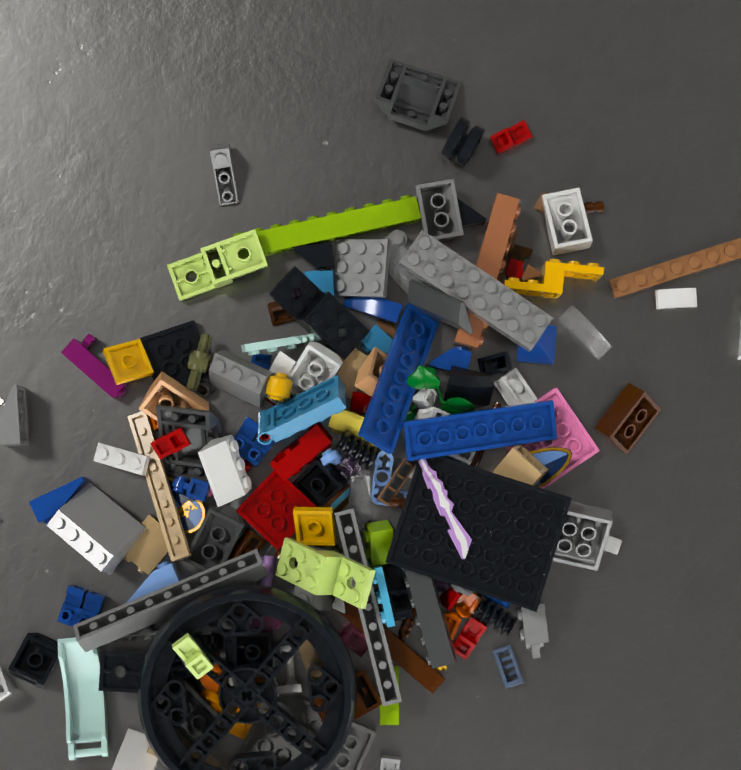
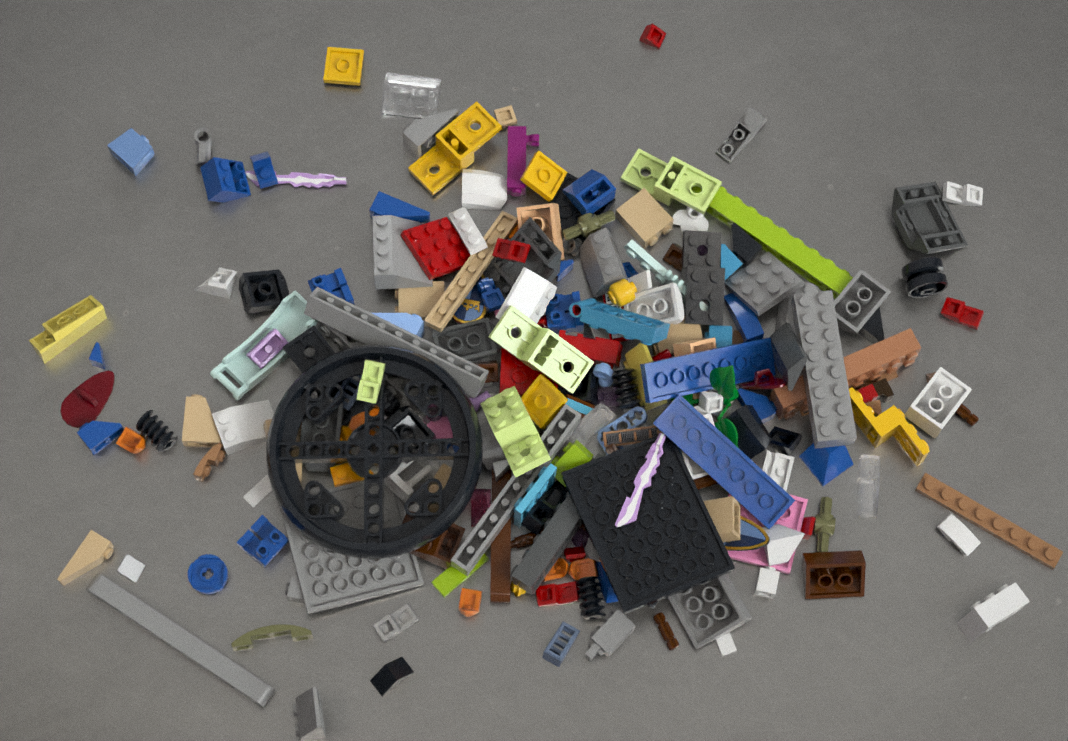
camera: 45 degrees right, 15 degrees down
none -> lavender slope [246,329,289,369]
none -> red plate [400,217,470,280]
none -> yellow bracket [408,101,502,195]
none -> orange plate [459,588,482,617]
none -> white slope [462,169,507,210]
none -> yellowish green bracket [488,305,594,394]
none -> tan plate [494,105,517,128]
none -> blue slope [556,259,574,282]
none -> blue slope [563,169,616,215]
none -> tan brick [615,188,674,249]
none -> red slope [639,23,666,49]
none -> reddish brown axle [653,612,679,650]
none -> white plate [672,207,709,236]
none -> dark red shield [739,368,786,389]
none -> white brick [754,566,780,599]
none -> white slope [762,524,805,566]
none -> red slope [800,516,816,540]
none -> olive axle [813,497,836,552]
none -> white slope [942,181,983,207]

